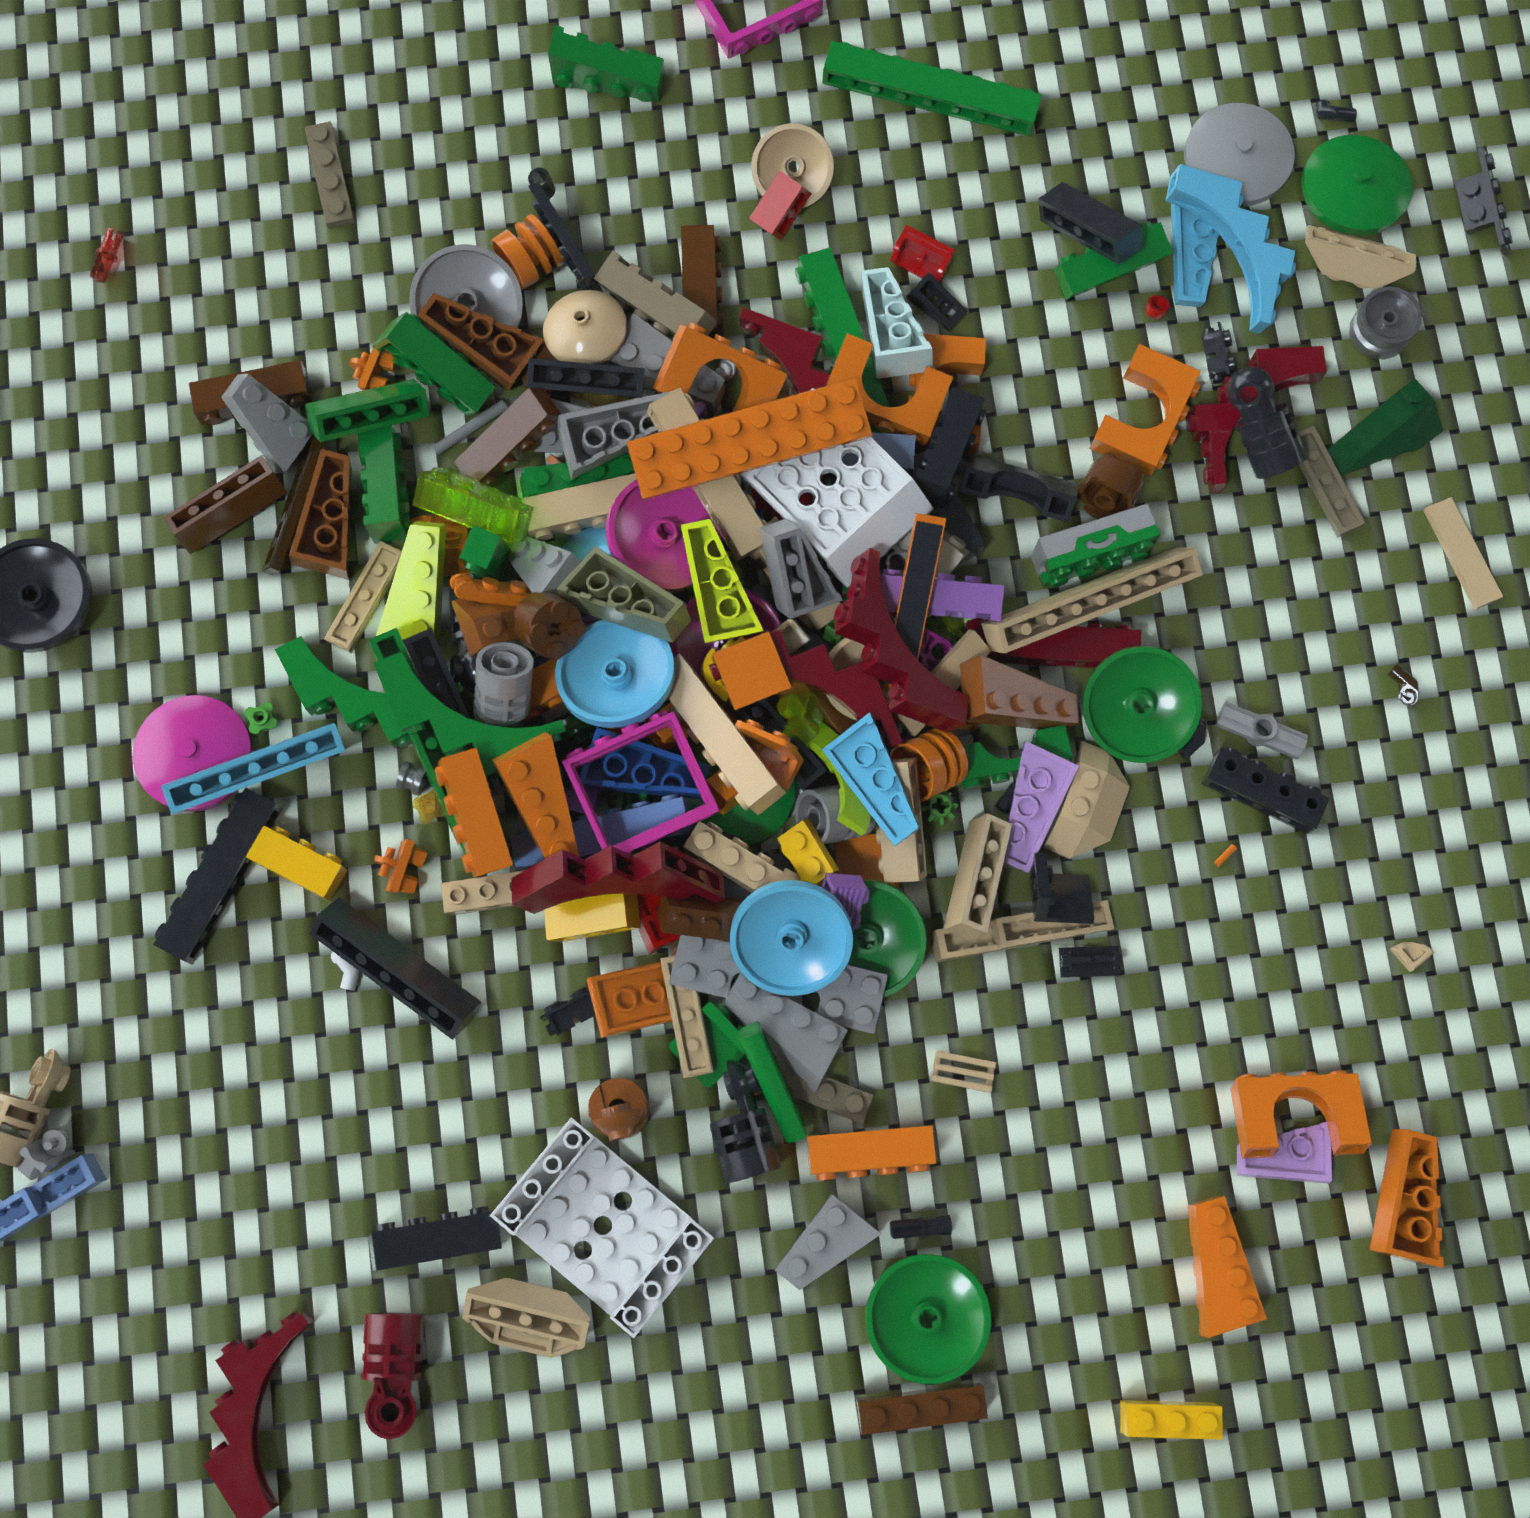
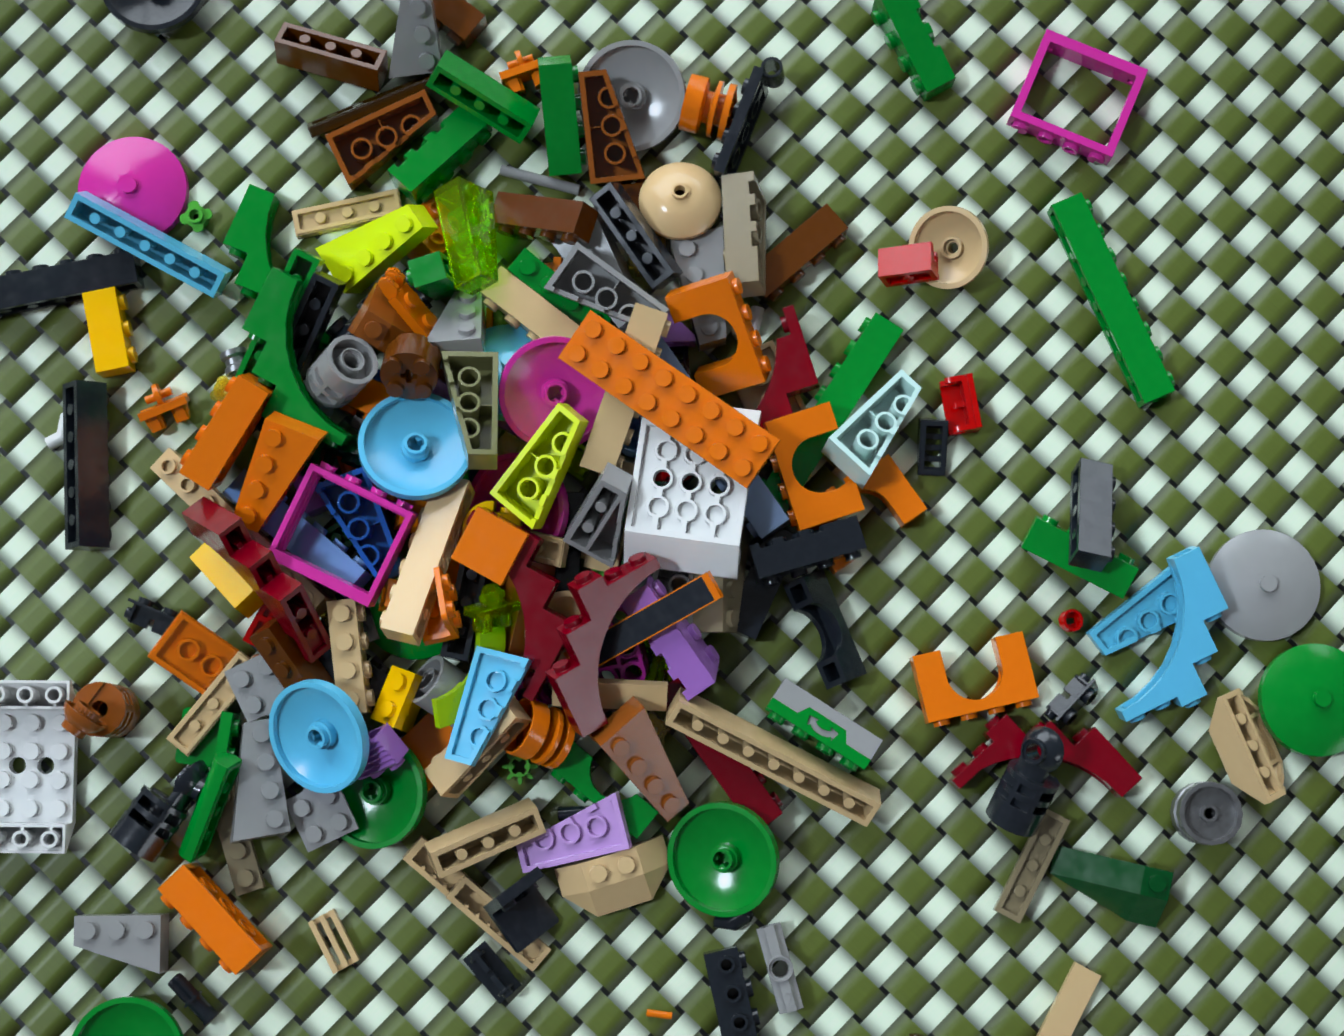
camera: 55 degrees right, 5 degrees up
reddish brown brick [1077,453,1144,519] -> none

